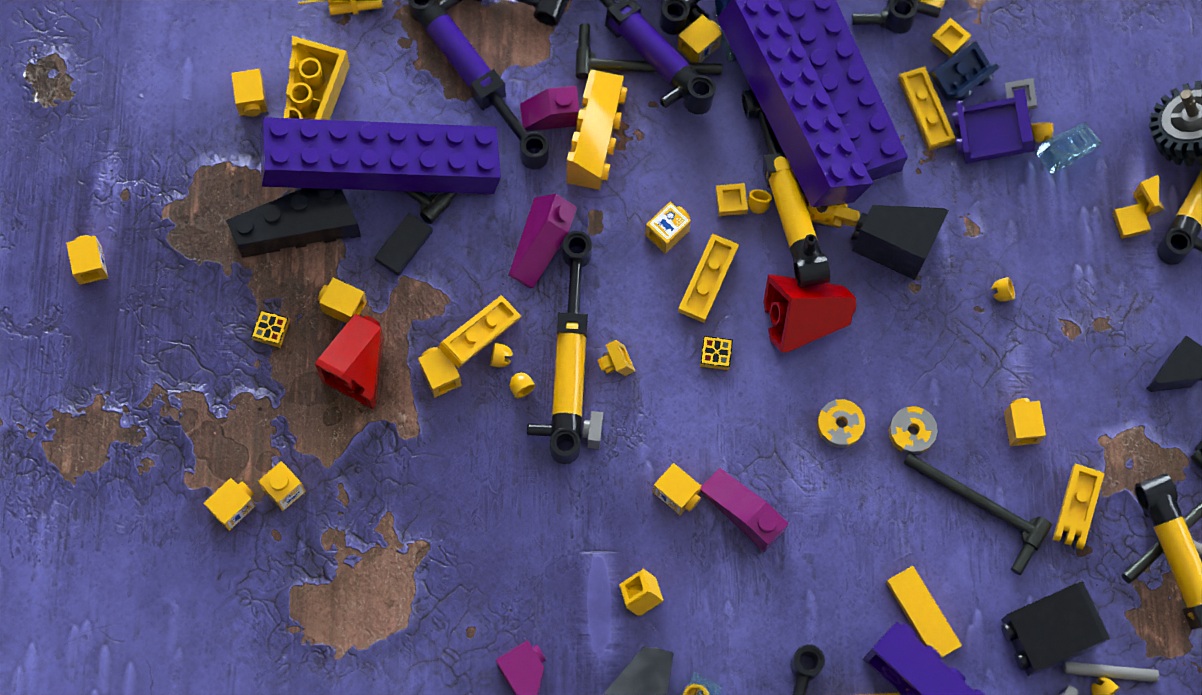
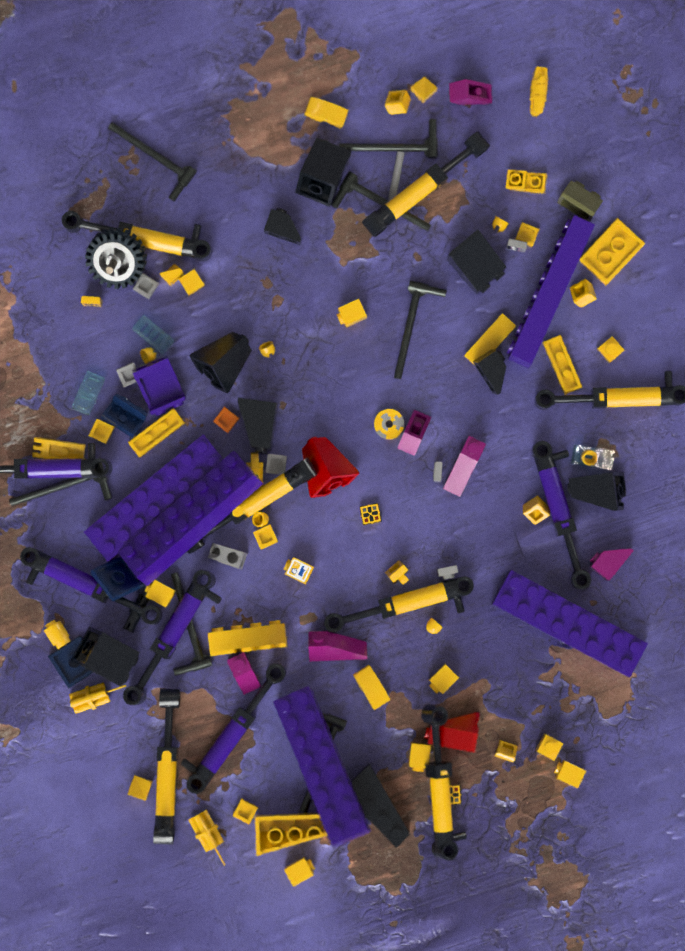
camera: 100 degrees left, 15 degrees up
yellow brick [66,235,108,285] -> none
black tile [374,213,433,276] -> none
yellow tile [438,295,521,368] -> none
yellow hinge [490,343,513,368] -> none
yellow brick [653,463,701,515] -> none
yellow plate [678,233,739,323] -> none
piece [888,406,938,455] -> none
yellow hinge [1053,463,1105,550] -> none
light grey piece [1063,661,1159,682] -> none
none -> clear light blue slope [72,371,105,416]
none -> yellow tile [81,296,103,307]
none -> light grey tile [133,273,159,299]
none -> black slope [189,332,252,393]
none -> light grey leg [208,543,247,570]
none -> orange tile [213,407,240,433]
none -> yellow tile [232,798,258,824]
none -> light grey plate [266,454,287,475]
none -> yellow slope [353,665,390,710]
none -> magenta slope [397,410,431,456]
none -> black piece [421,704,467,861]
none -> light grey tile [433,462,442,482]
none -> black slope [473,349,506,395]
none -> dark purple brick [492,570,648,678]
none -> yellow slope [494,740,518,762]
none -> piece [532,441,591,589]

